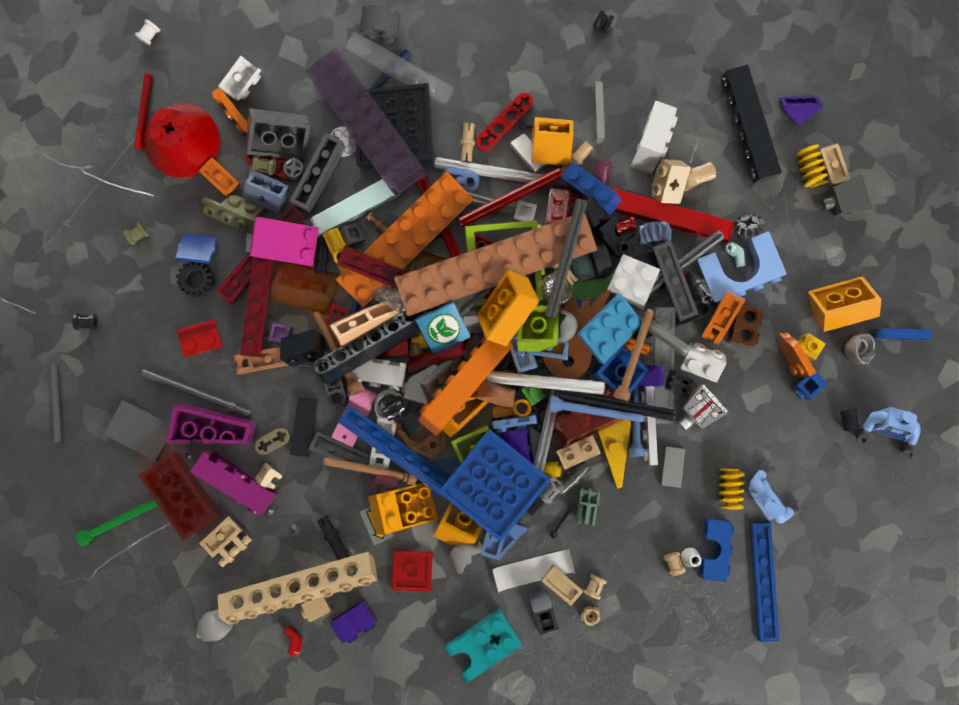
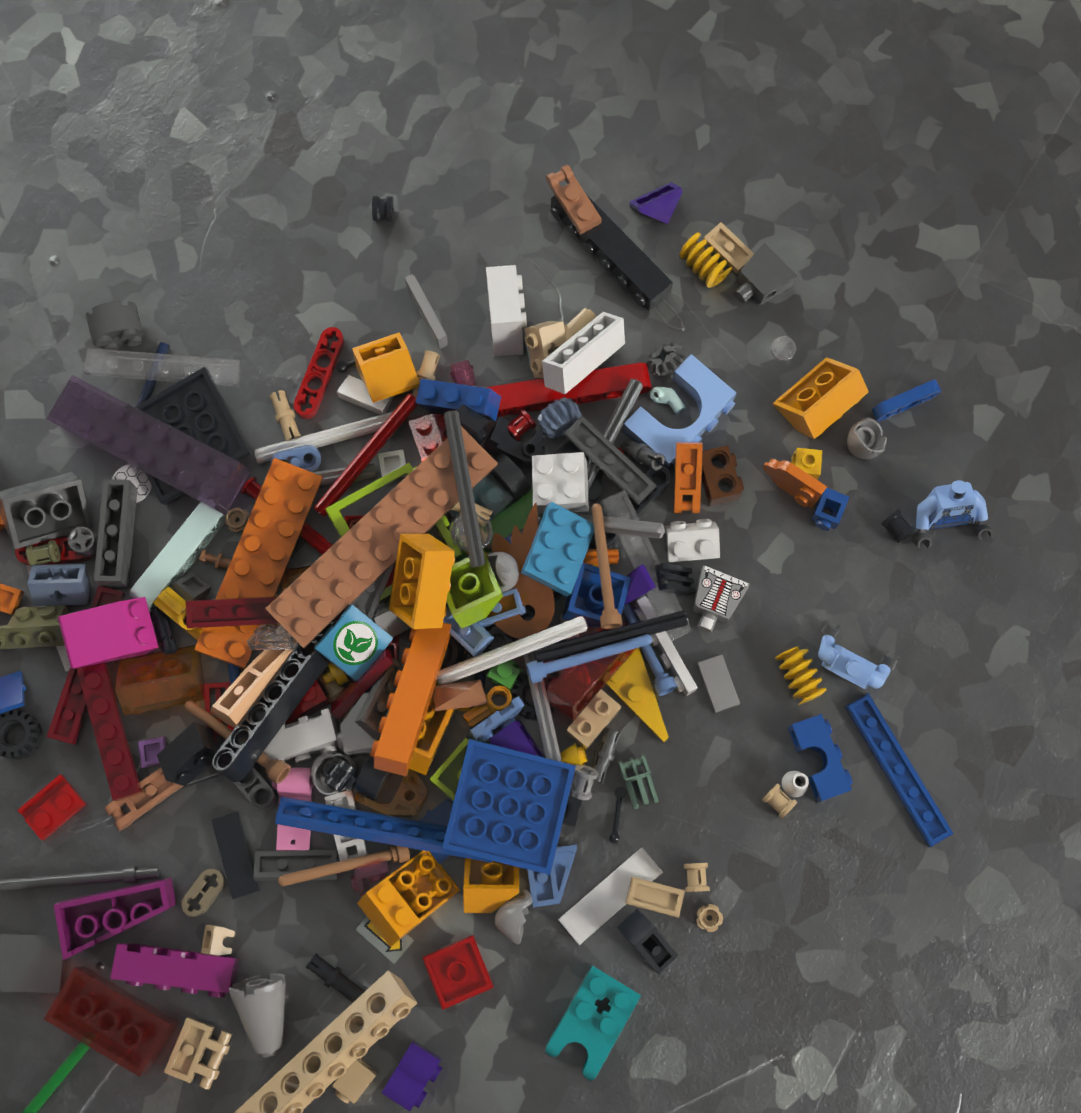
camera: 25 degrees left, 10 degrees down
none -> tan plate [225,507,250,532]
none -> light grey cone [229,973,286,1057]
none -> white brick [542,312,625,394]
none -> nougat plate [545,164,602,234]

